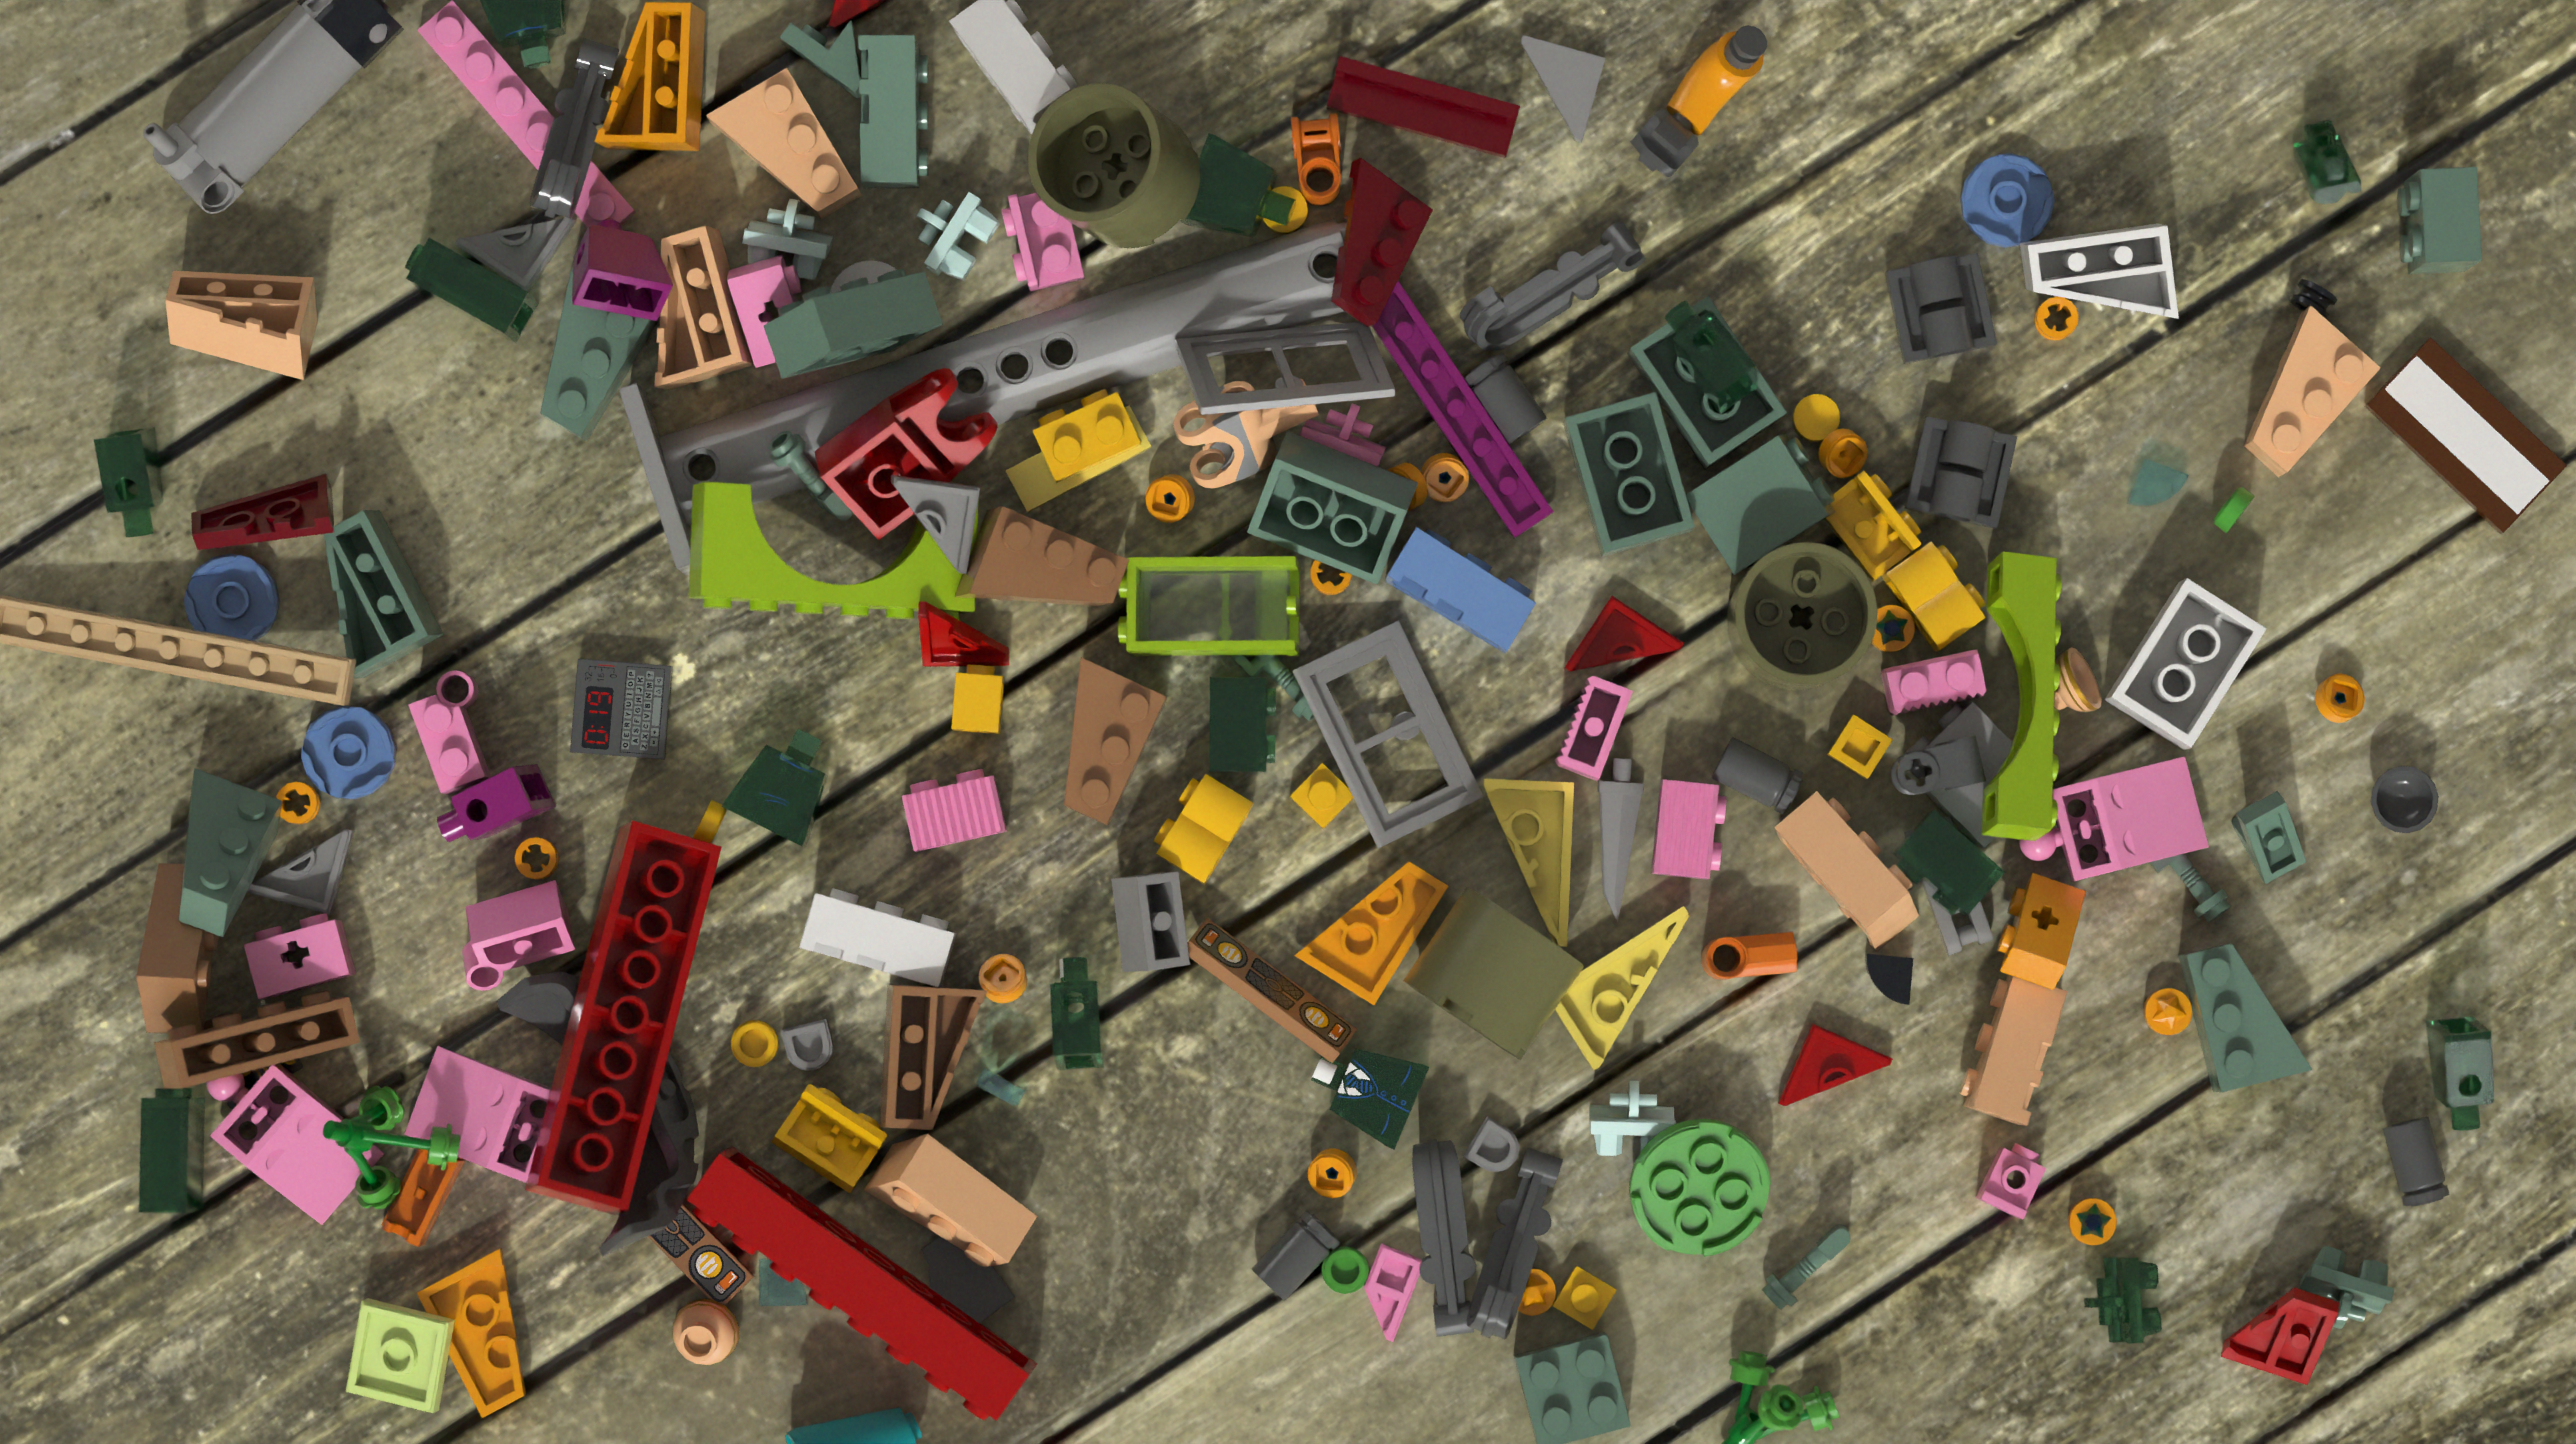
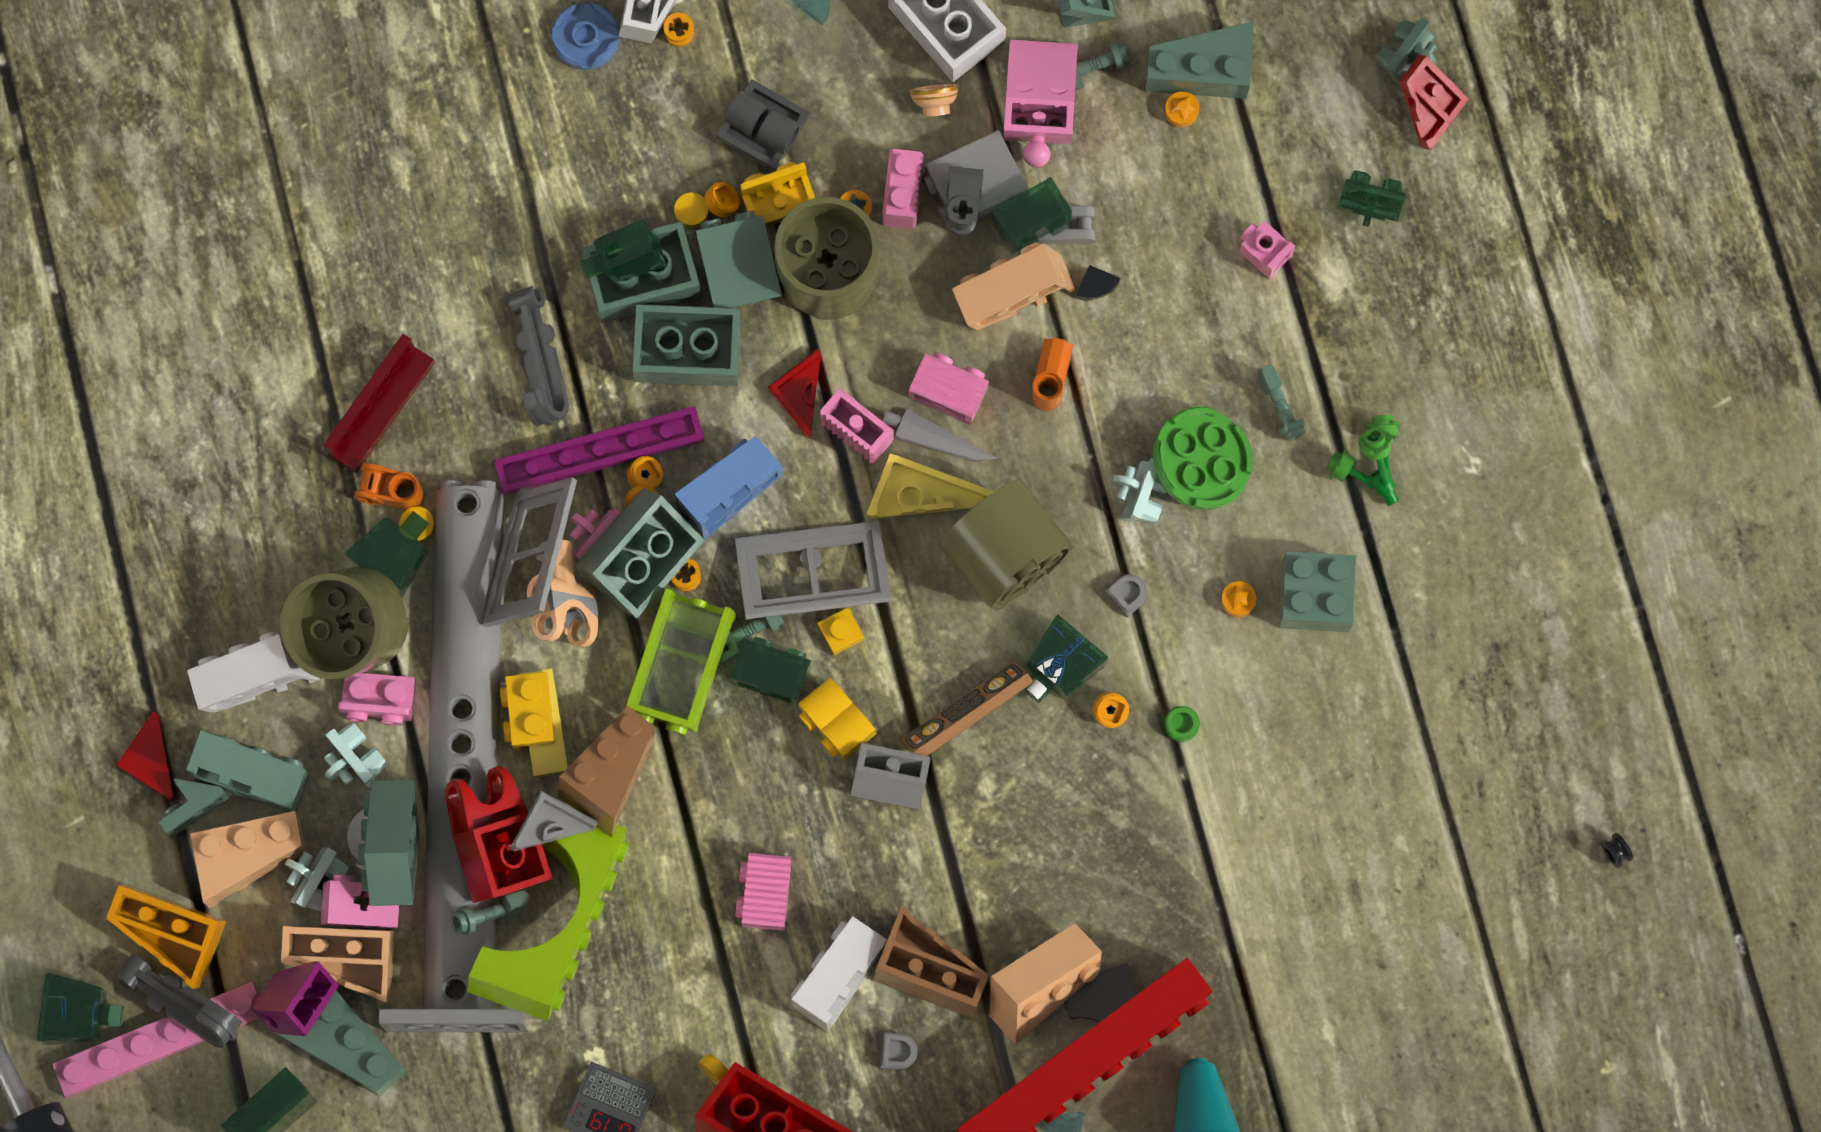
camera: 70 degrees left, 10 degrees down
light grey tile [455,217,576,293] -> none
clear green torso [722,729,828,847] -> none
yellow tile [731,1020,779,1067] -> none
yellow bracket [771,1084,887,1193] -> none
red tile [918,602,1009,667] -> none
yellow brick [951,665,1005,734] -> none
clear light blue tile [976,1068,1027,1106] -> none
light orange tile [978,954,1028,1003] -> none
clear green torso [1050,957,1104,1070] -> none
medium nougat wedge [1064,657,1167,826] -> none
light orange tile [1145,474,1195,523] -> none
dark grey piece [1252,1211,1340,1301] -> none
light orange wing [1294,861,1448,1006] -> none
dark red wing [1331,158,1433,327] -> none
bright pink tile [1364,1243,1422,1342] -> none
dark grey piece [1412,1139,1476,1337] -> none
dark grey piece [1464,353,1547,444] -> none
dark grey piece [1467,1147,1563,1339] -> none
light grey tile [1520,35,1605,143] -> none
yellow plate [1552,1265,1617,1330] -> none
light yellow wing [1555,906,1689,1071] -> none
piece [1631,25,1767,177] -> none
dark grey piece [1711,737,1803,814] -> none
red tile [1778,1024,1893,1106] -> none
yellow plate [1827,714,1893,780] -> none
yellow brick [1881,541,1985,652] -> none
dark grey plate [1885,253,1997,364] -> none
light nougat wedge [1959,974,2067,1126] -> none
lime arch [1982,551,2062,841] -> none
light orange brick [1997,873,2086,990] -> none
light orange tile [2068,1198,2117,1245] -> none

